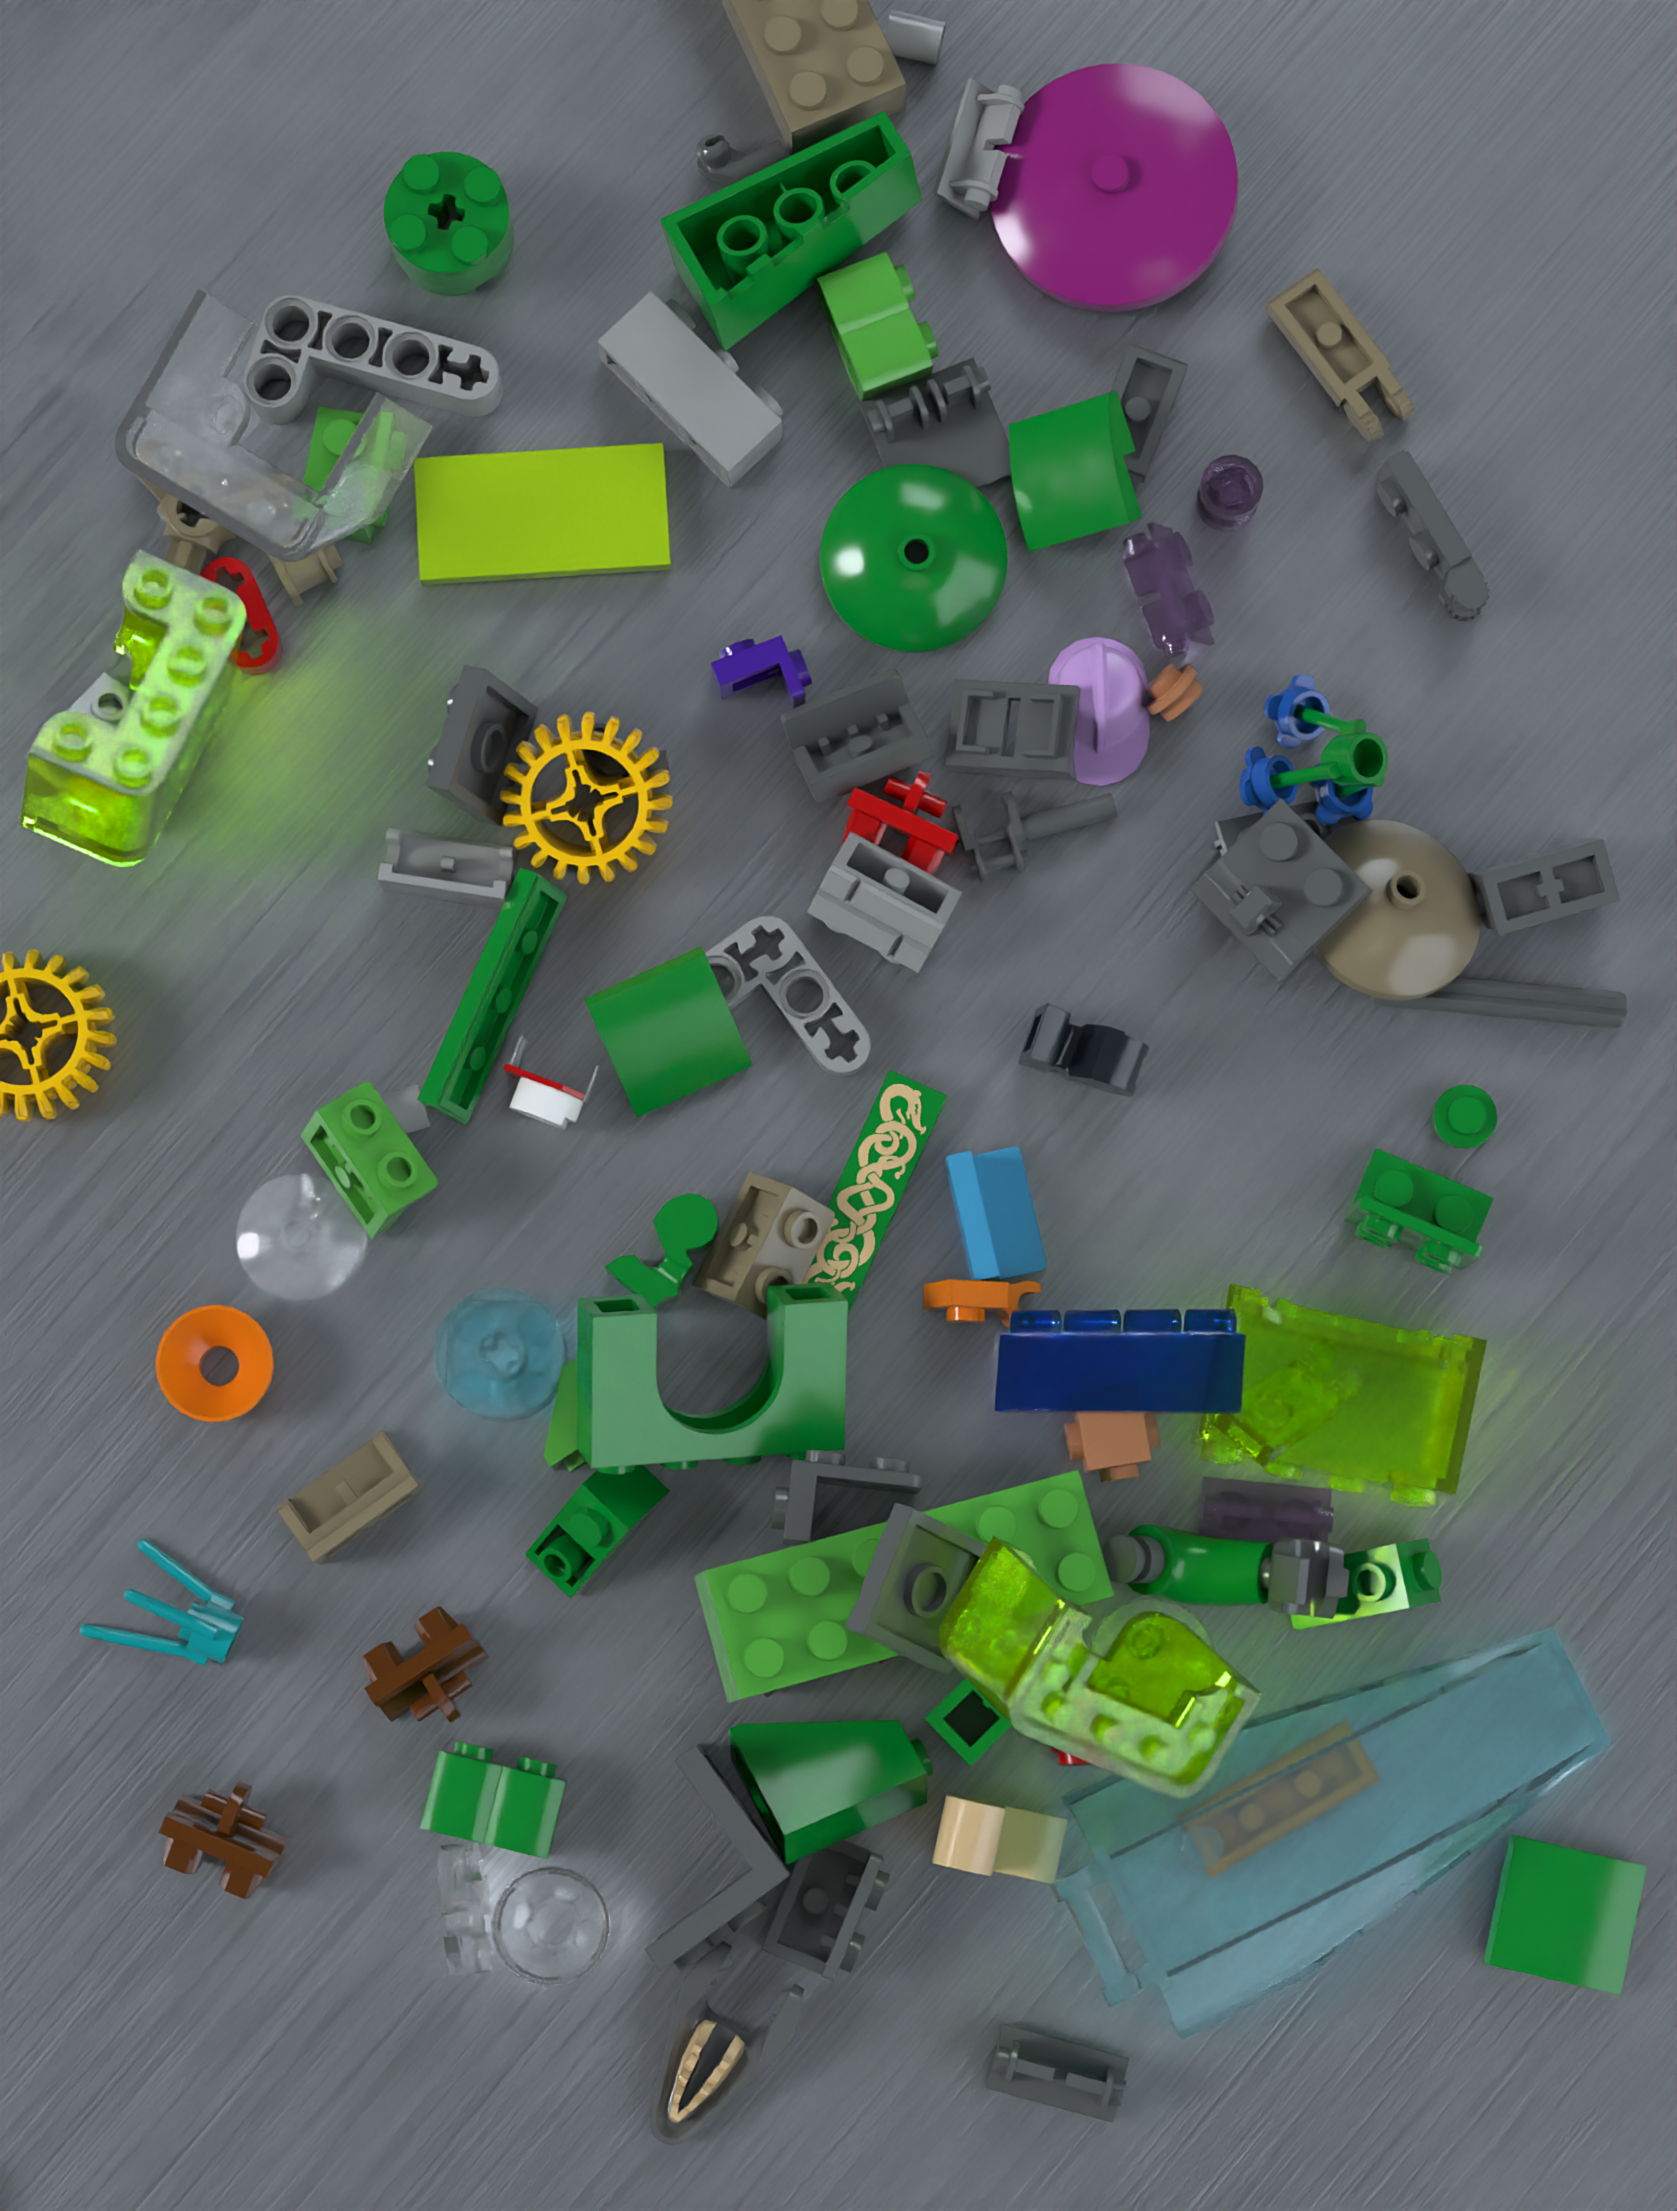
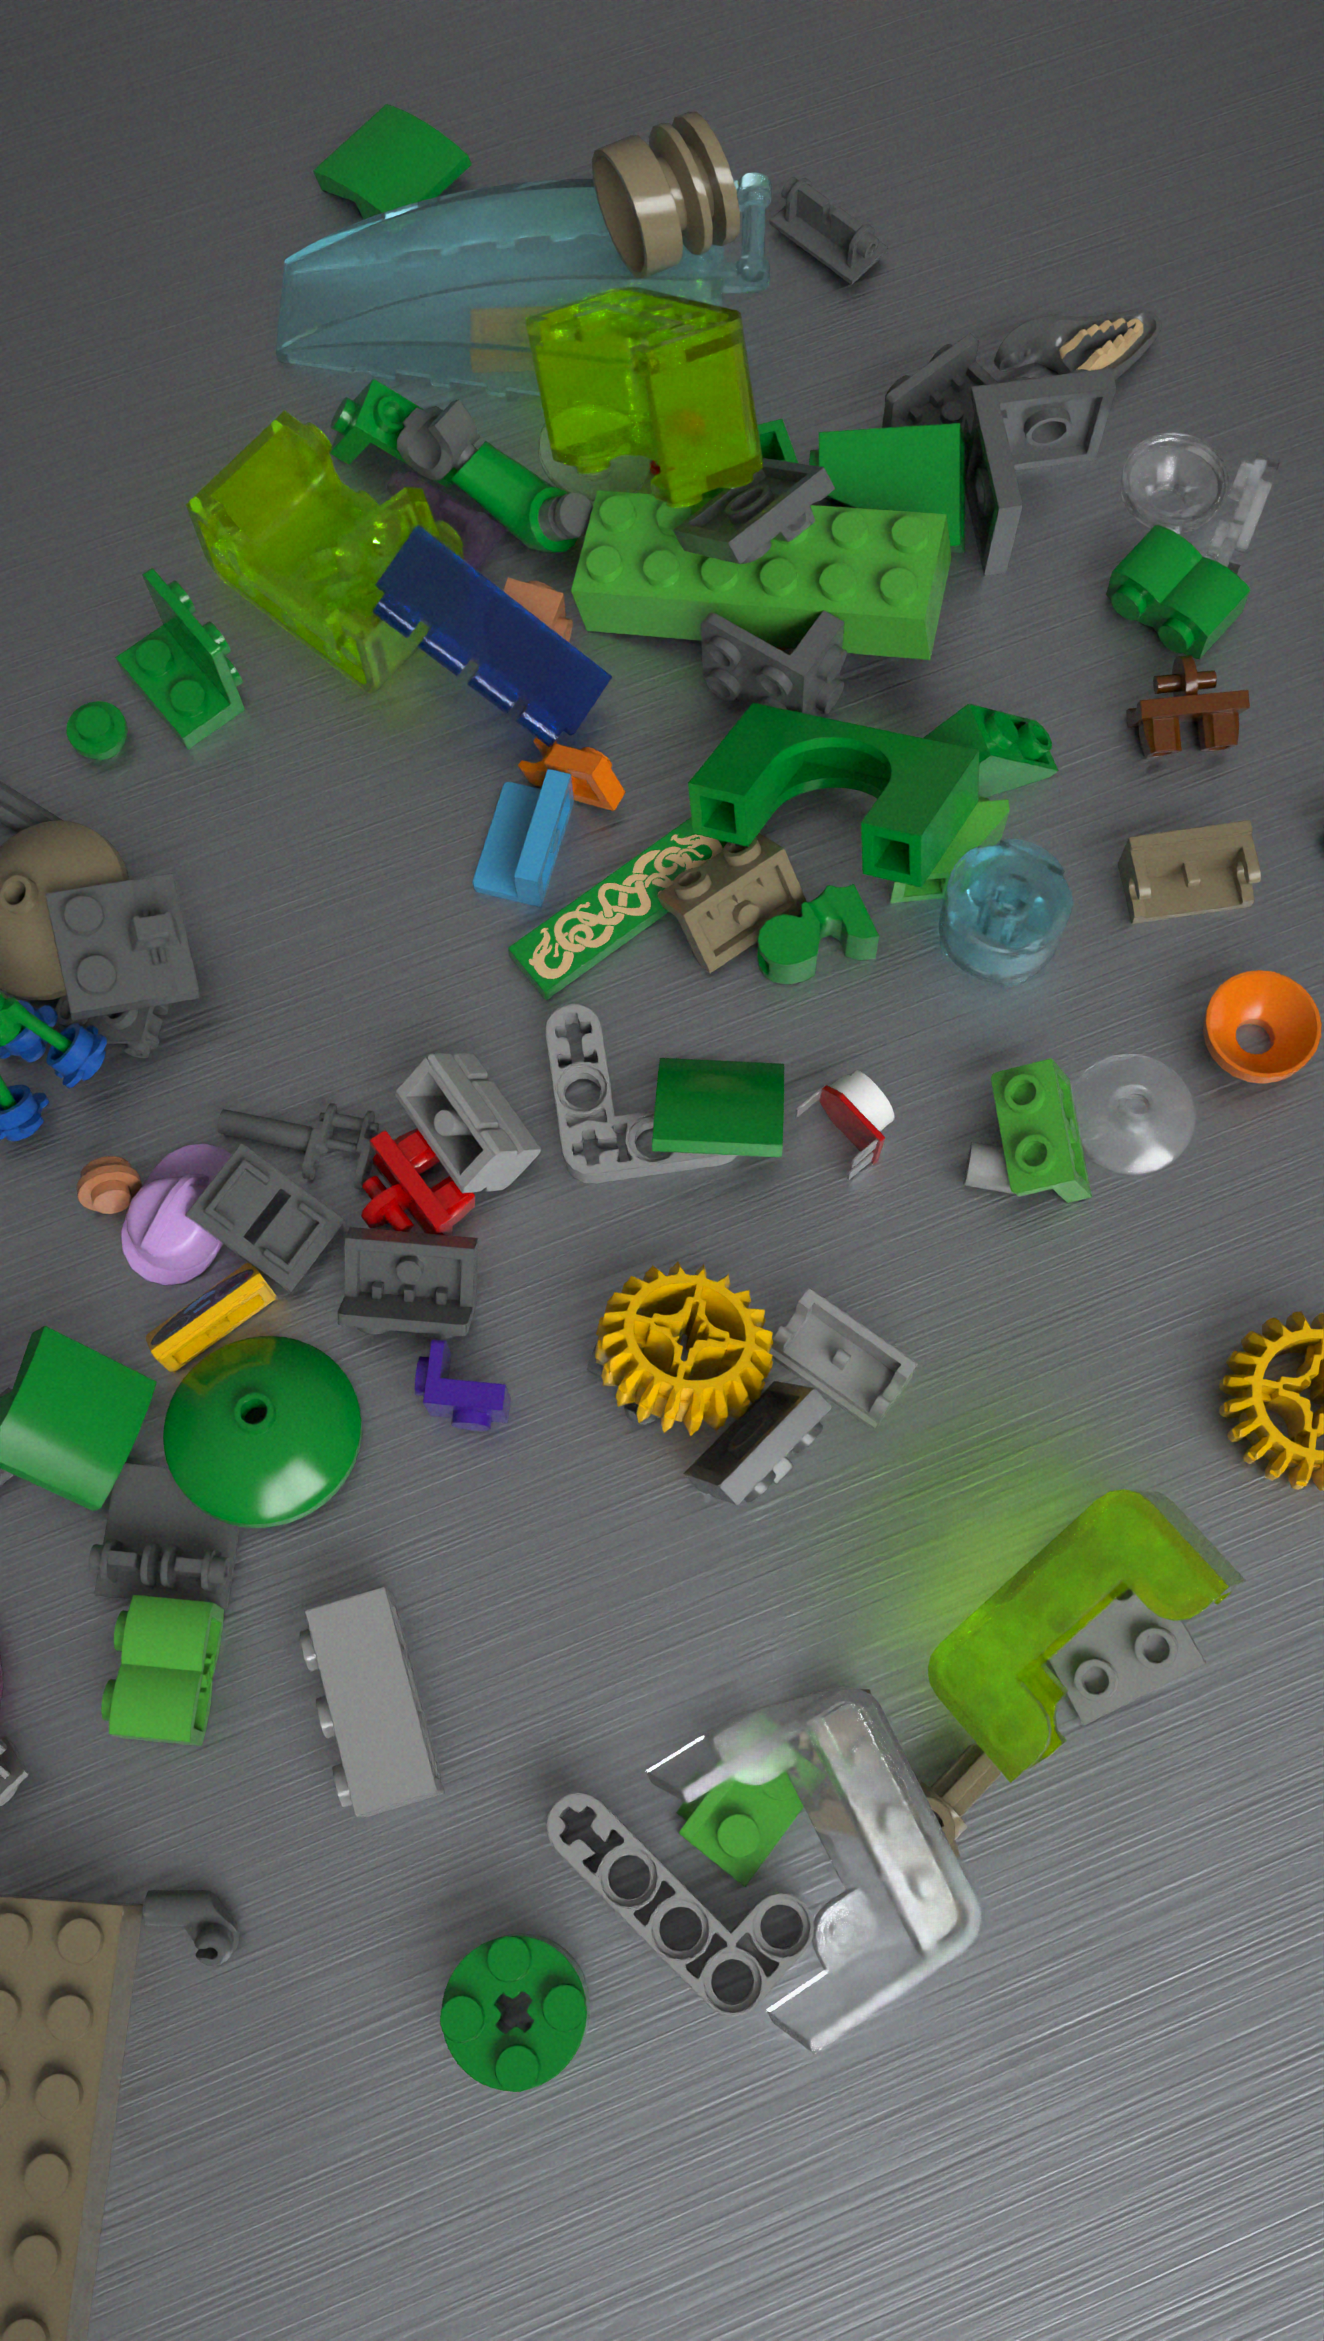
camera: 150 degrees left, 10 degrees down
red beam [198,557,282,676] -> none
lime tile [413,443,671,585] -> none
green tile [417,868,567,1125] -> none
green wedge [660,111,922,352] -> none
tan beam [932,1792,1068,1884] -> none
black leg [1018,1003,1149,1097] -> none
clear purple hinge [1121,522,1215,658] -> none
none -> yellow slope [145,1262,276,1373]
none -> dark tan wheel [592,111,740,279]

